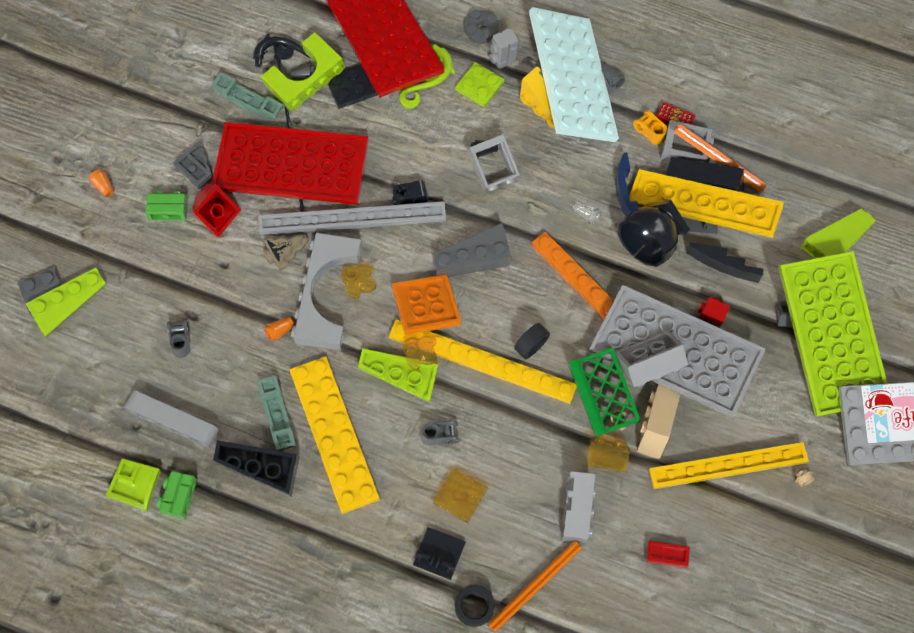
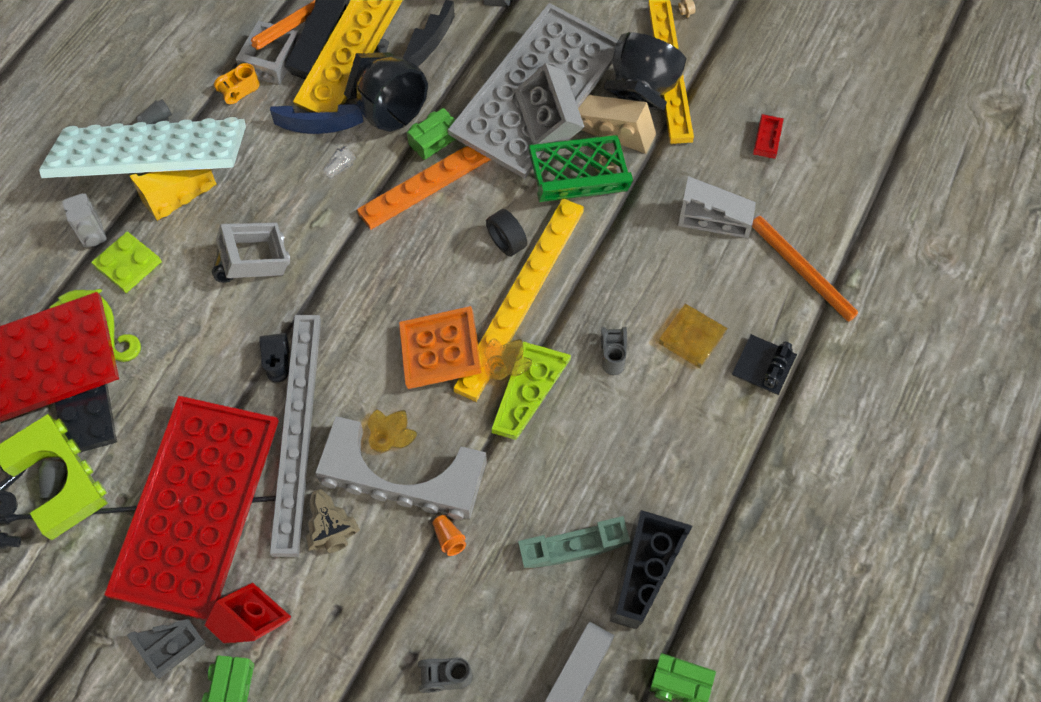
camera: 80 degrees left, 5 degrees down
sand green slope [211,72,283,120] -> none
yellow plate [289,356,380,514] -> none
dark grey wedge [433,223,511,277] -> none
black tyre [455,585,495,627] -> none
dark grey plate [464,10,499,44] -> none
clear yellow bracket [586,437,630,473] -> none
red tile [656,102,696,125] -> none
red brick [698,297,730,328] -> none
none -> bright green brick [407,108,456,160]
none -> black plate [604,32,687,110]

